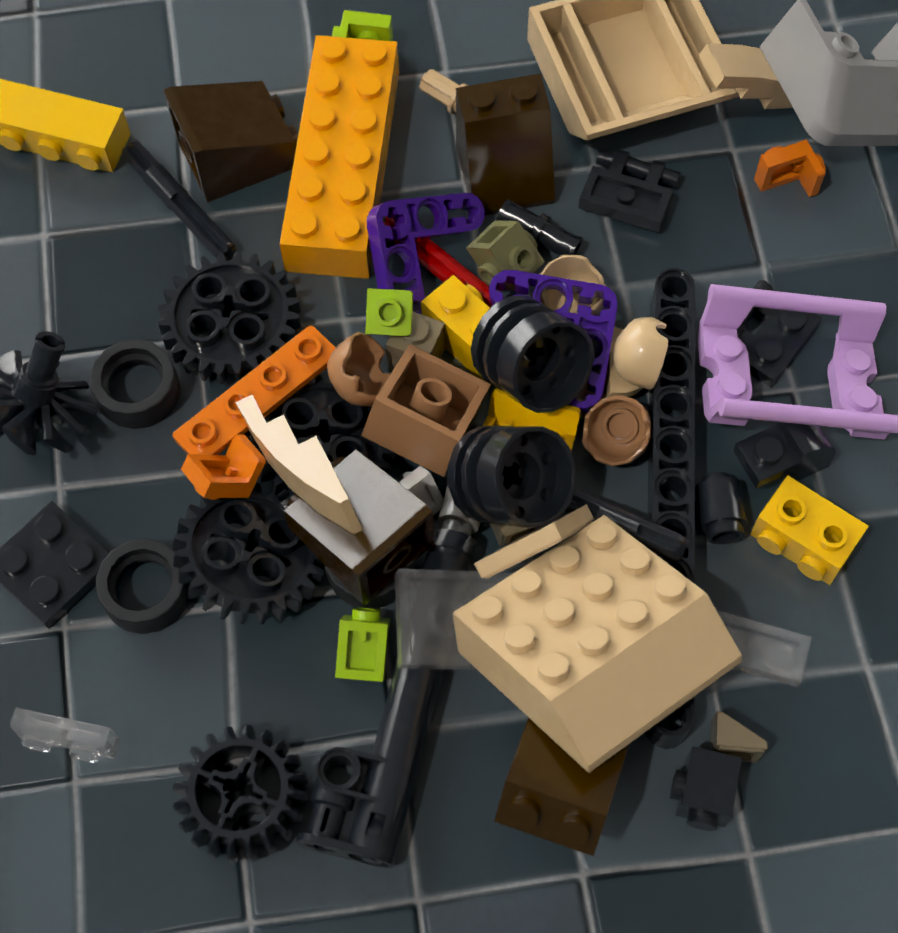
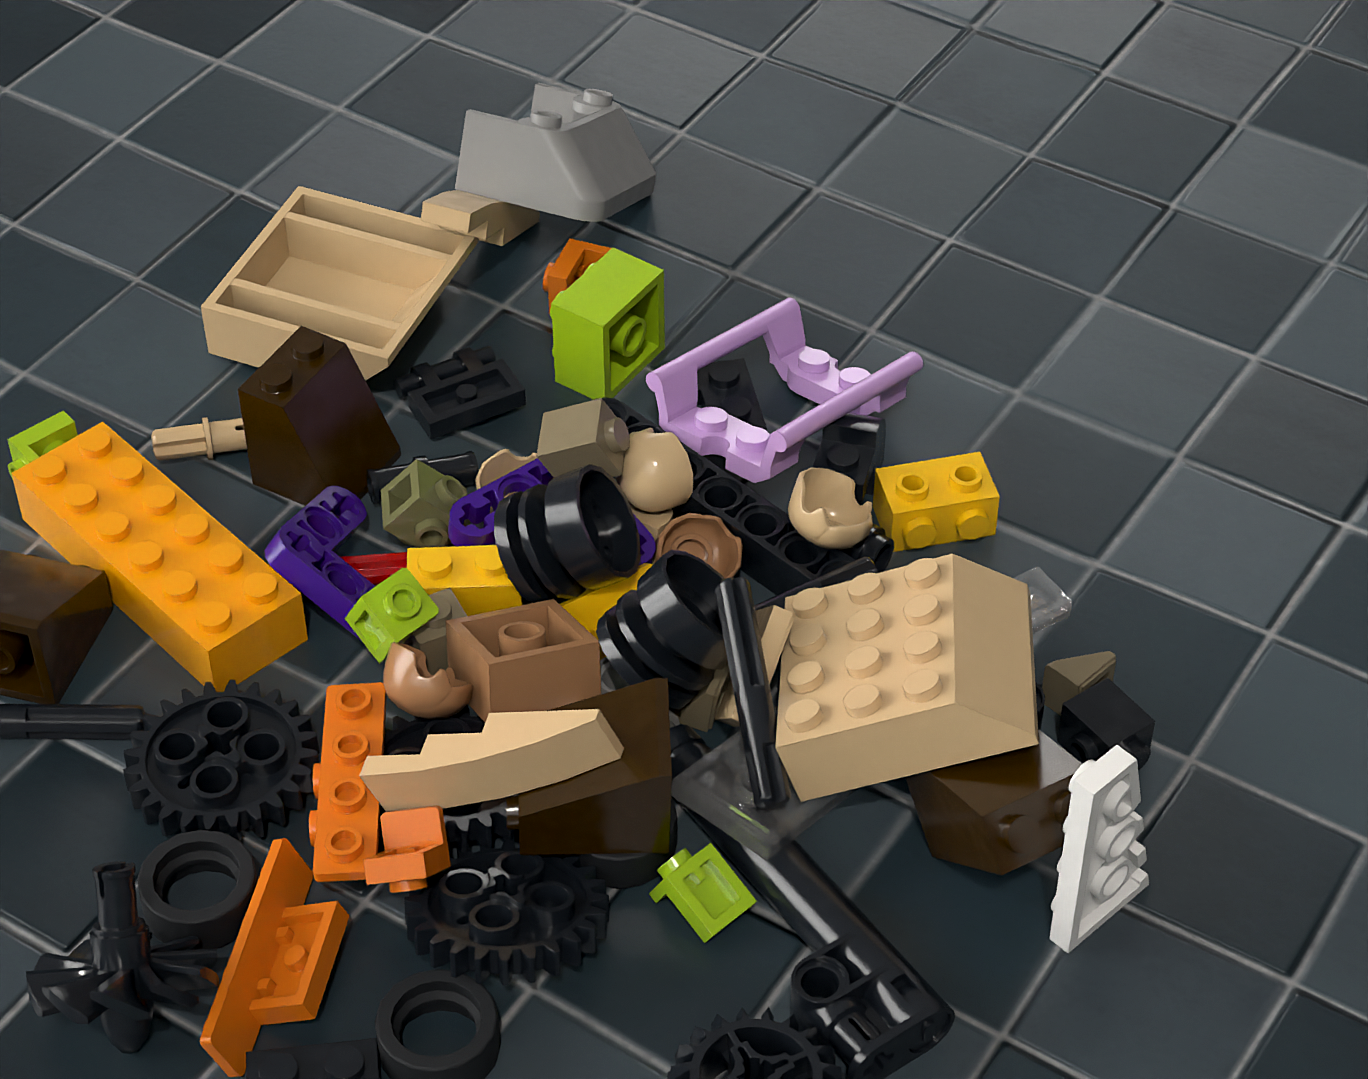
camera: 50 degrees left, 20 degrees down
none -> orange bracket [200,838,350,1078]
none -> dark tan brick [536,398,630,478]
none -> lime brick [550,247,665,400]
none -> black axle [715,577,791,810]
none -> tan hair [788,467,872,550]
none -> white wing [1049,745,1149,953]

